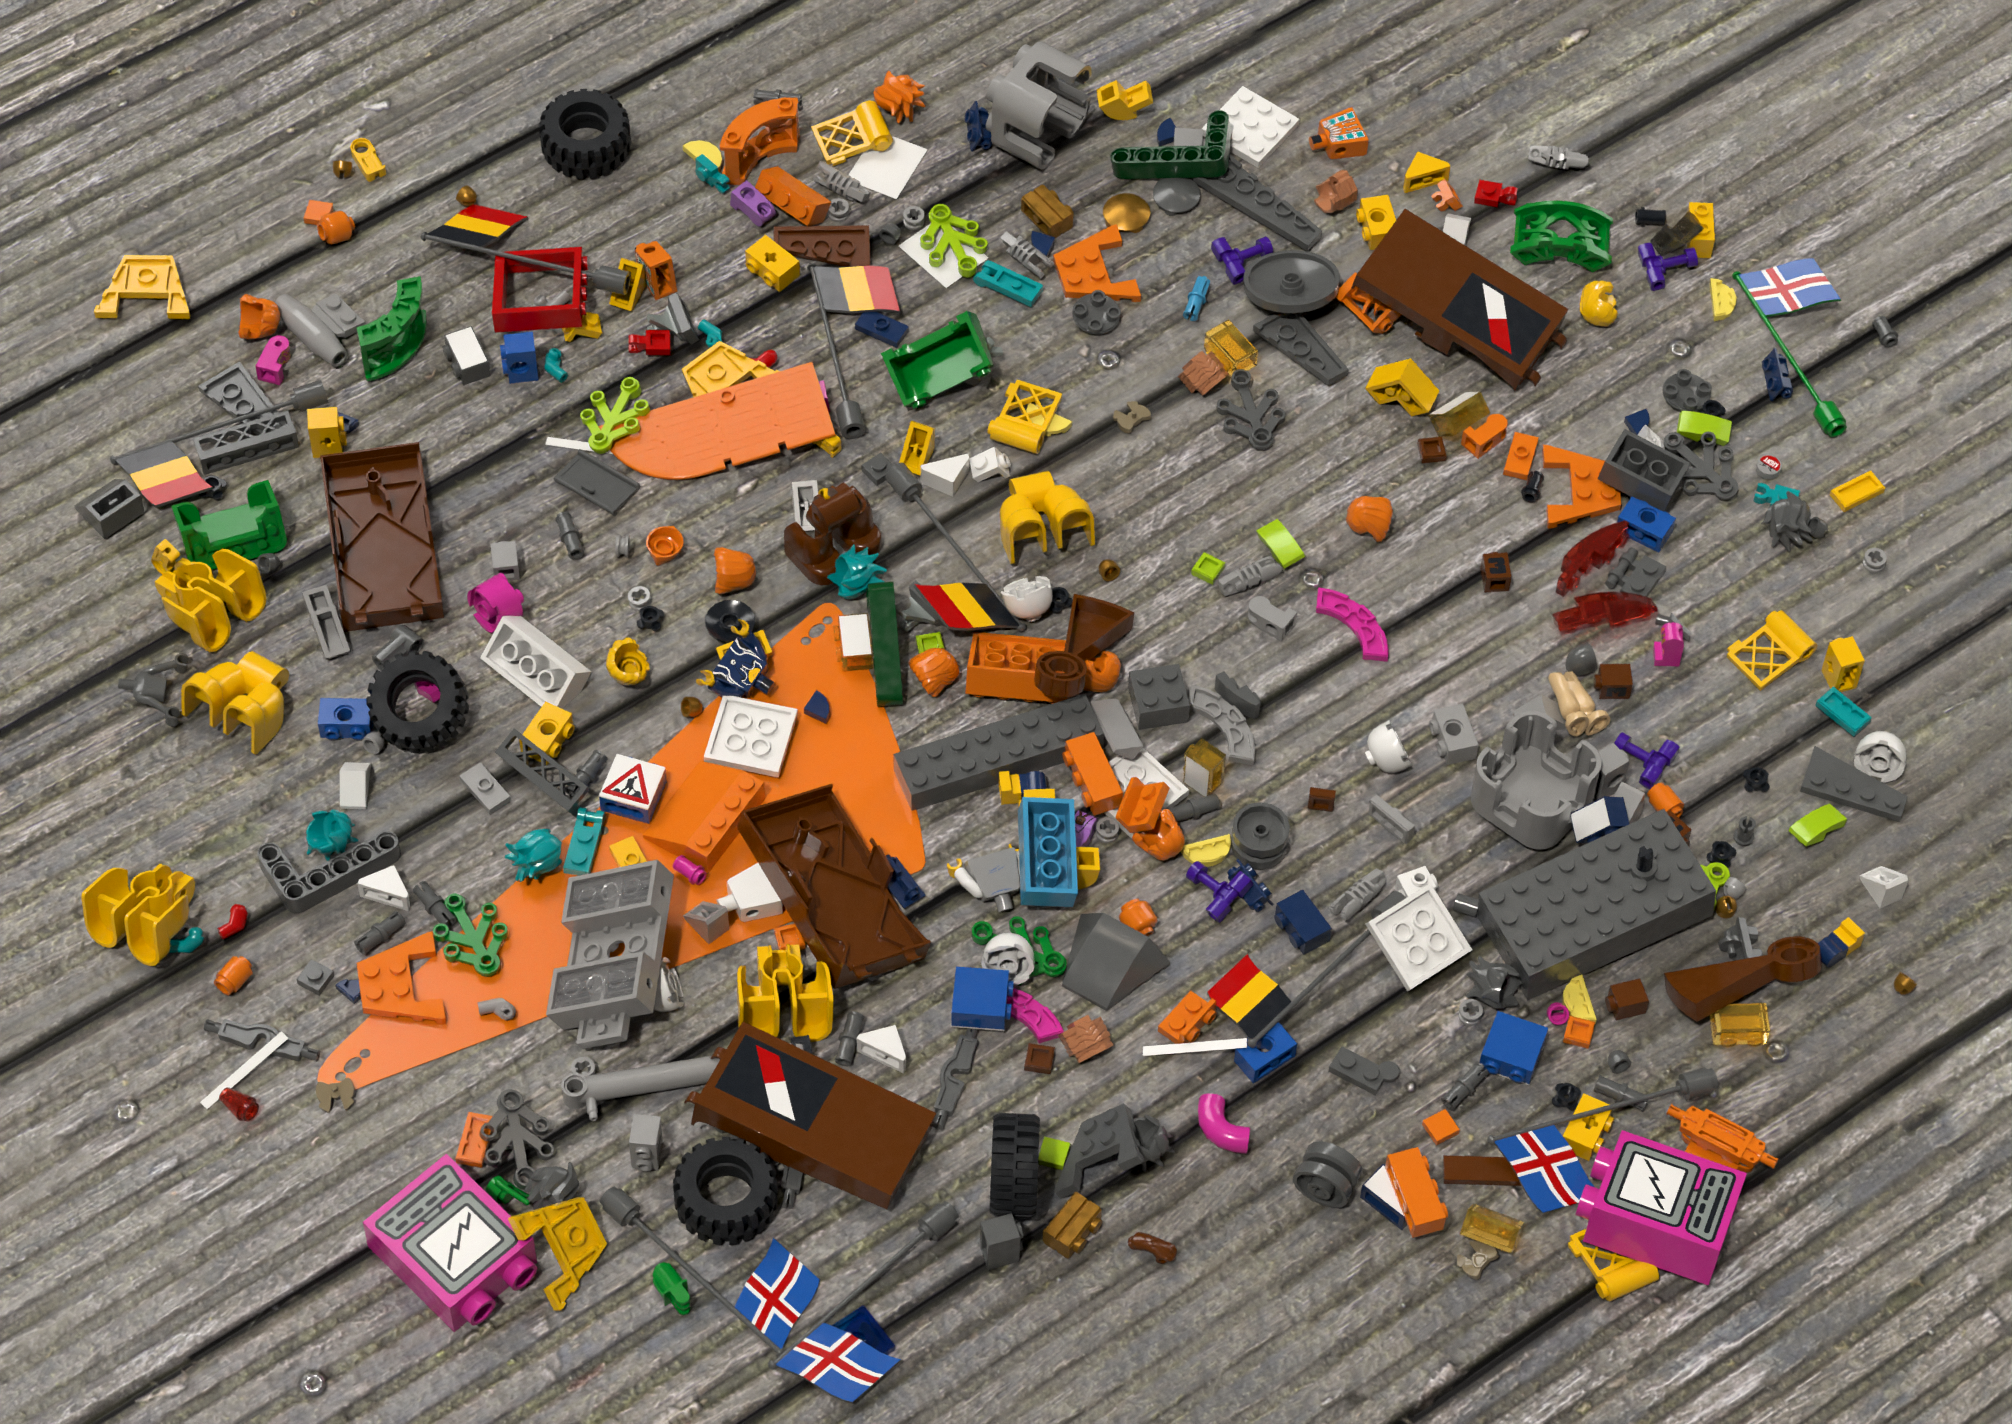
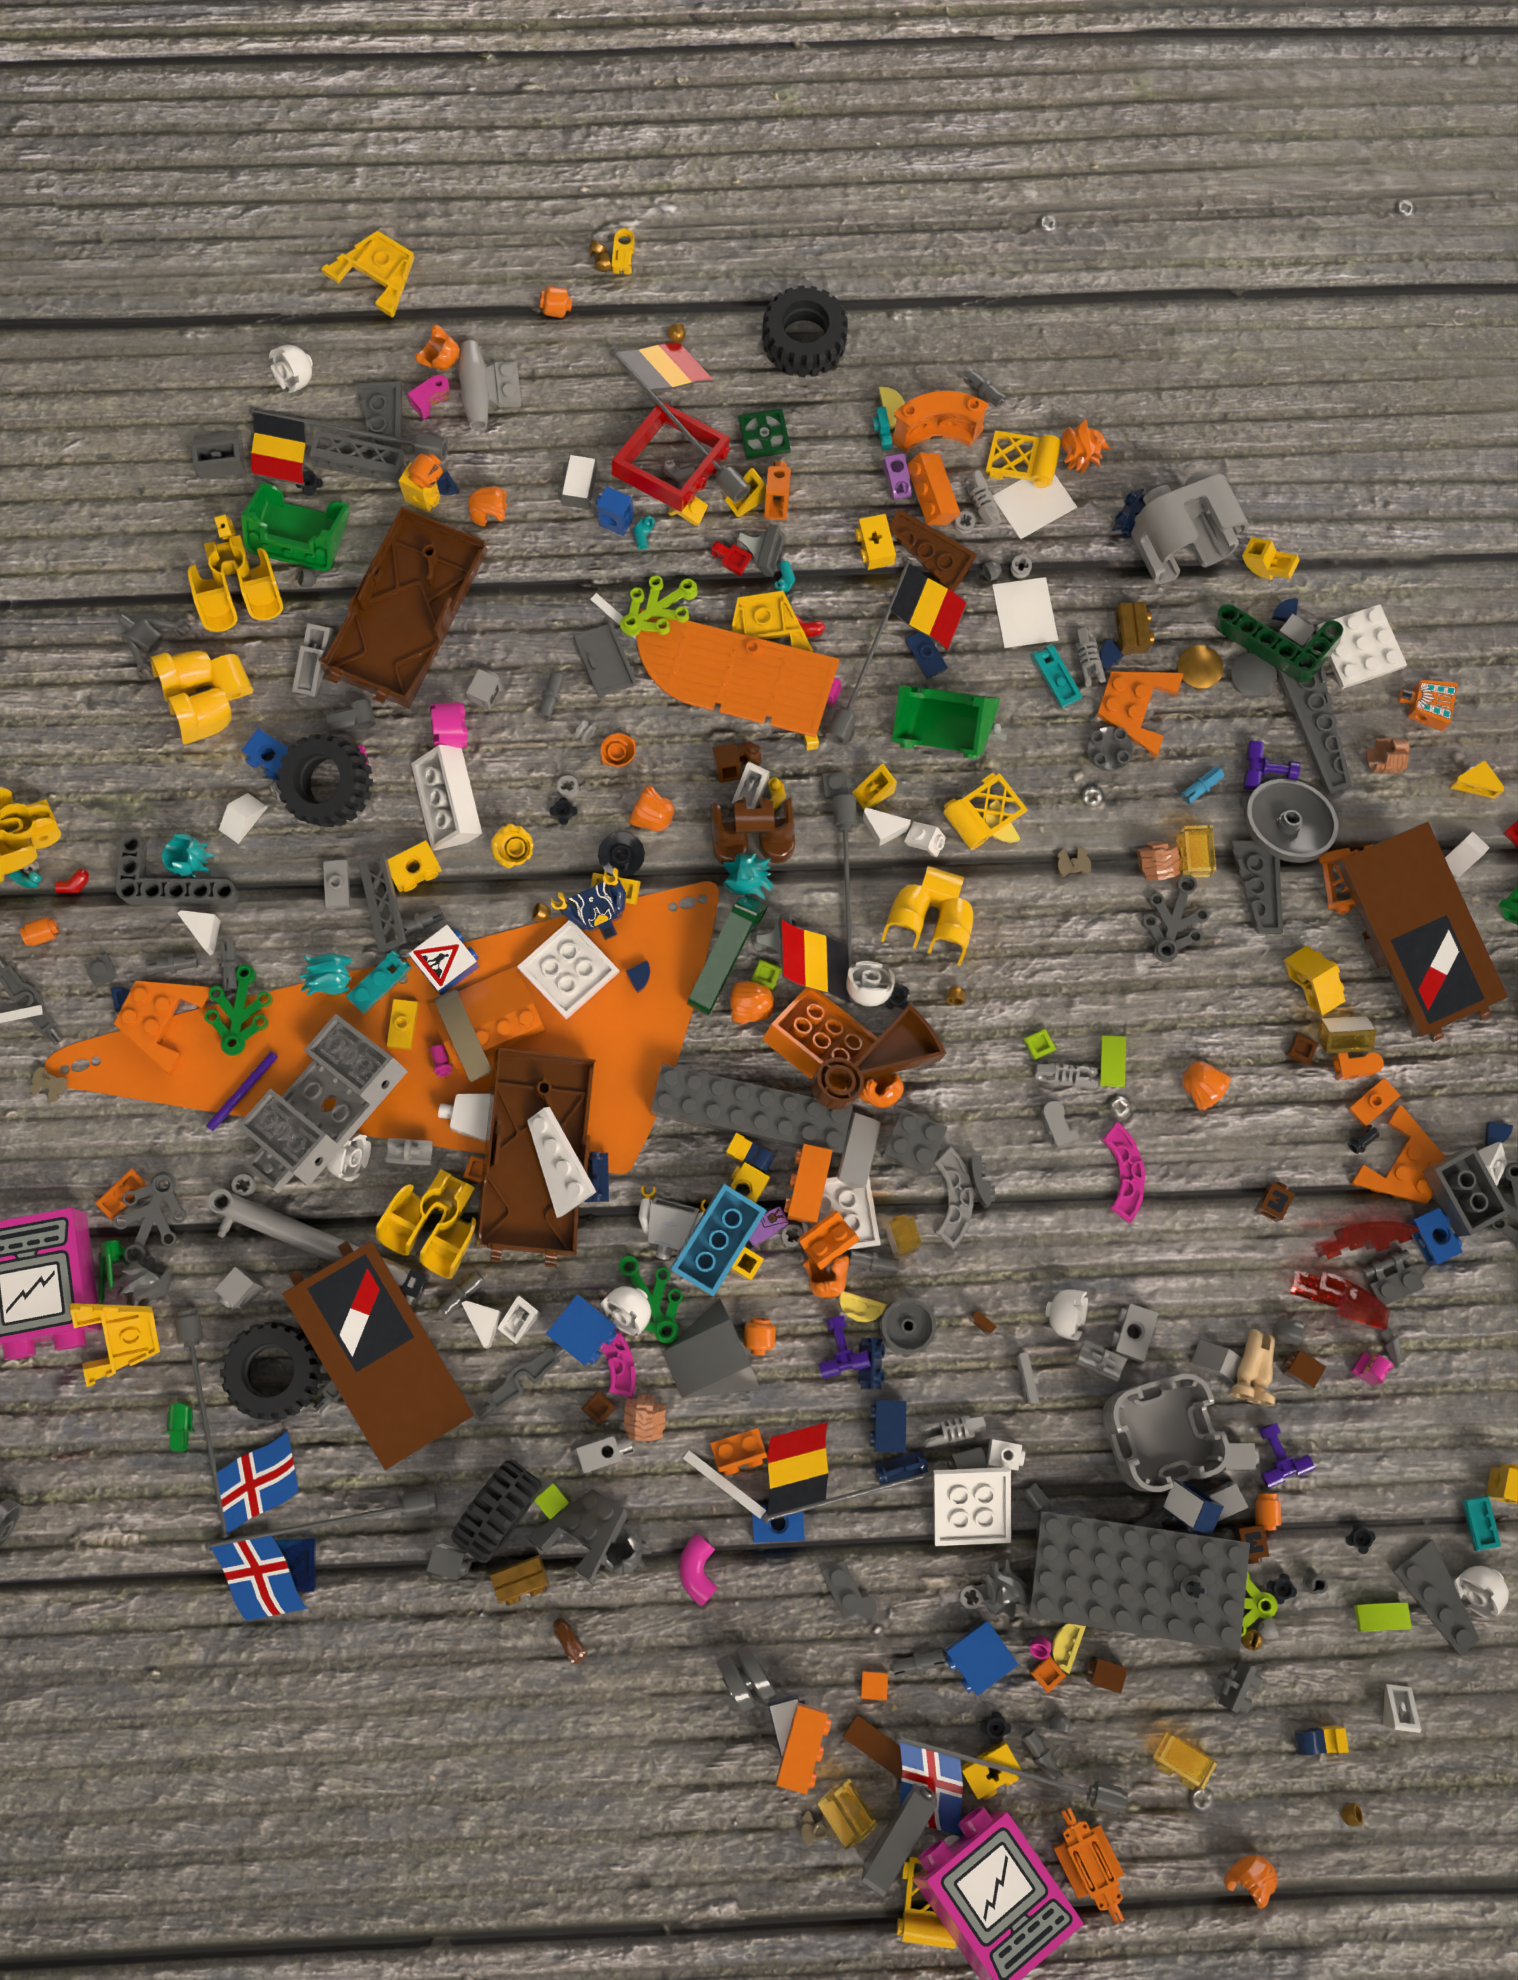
camera: 30 degrees right, 20 degrees up
orange tile [304,200,334,225] -> none
green fence [357,276,427,381] -> none
light grey arm [477,998,516,1020] -> none
light grey slope [683,901,729,944] -> none
brick [833,613,873,671] -> none
lime plant [920,204,988,278] -> none
yellow brick [1356,195,1396,250] -> none
orange tile [1431,179,1463,211] -> none
reddish brown piece [1664,936,1822,1022] -> none
yellow piece [1727,610,1818,691] -> none
none -> dark purple bar [205,1051,278,1131]
none -> white cylinder [269,345,313,393]
none -> light grey hips [386,1138,433,1166]
none -> orange head [408,453,443,489]
none -> dark tan slope [434,989,493,1082]
none -> orange hair [468,486,507,527]
none -> white slope [497,1296,541,1344]
none -> white wing [527,1107,596,1218]
none -> light grey torso [571,1436,633,1476]
none -> pearl gold hinge [595,253,612,272]
none -> reddish brown brick [712,741,762,783]
none -> dark green piece [738,409,791,460]
none -> dark grey slope [861,1784,937,1897]
none -> dark blue hinge [874,1450,928,1485]
none -> light grey hips [1075,1340,1127,1382]
none -> orange hair [1223,1854,1278,1909]

